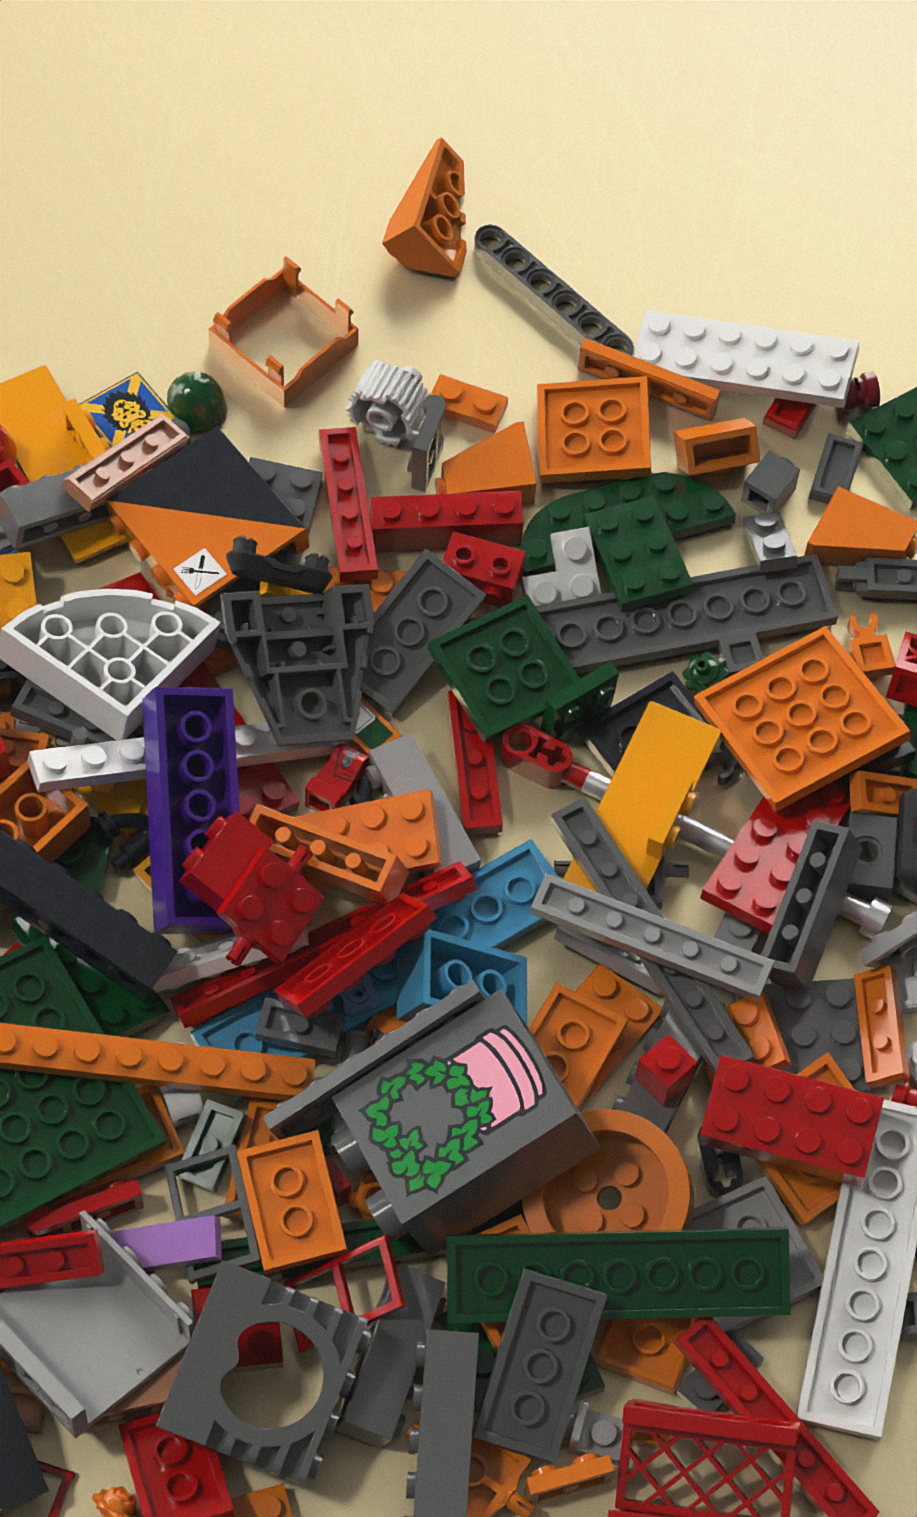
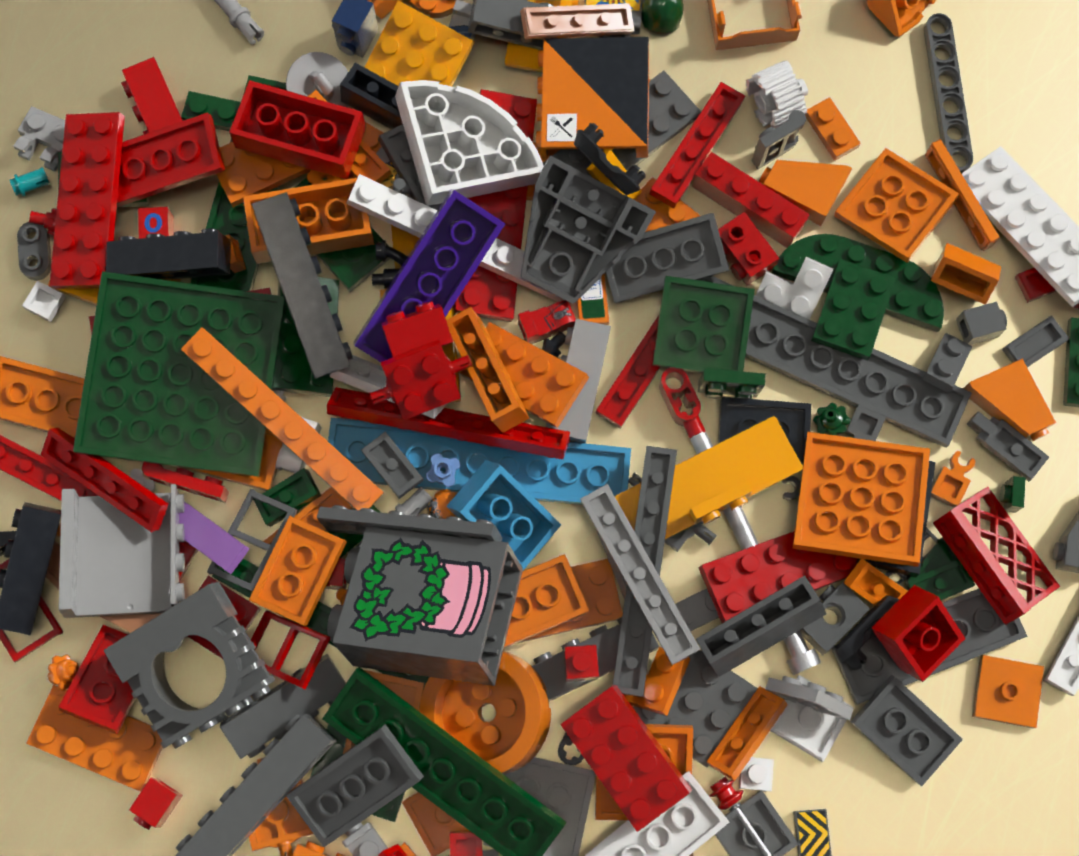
camera: 40 degrees right, 15 degrees up
red plate [273,892,437,1018] -> none

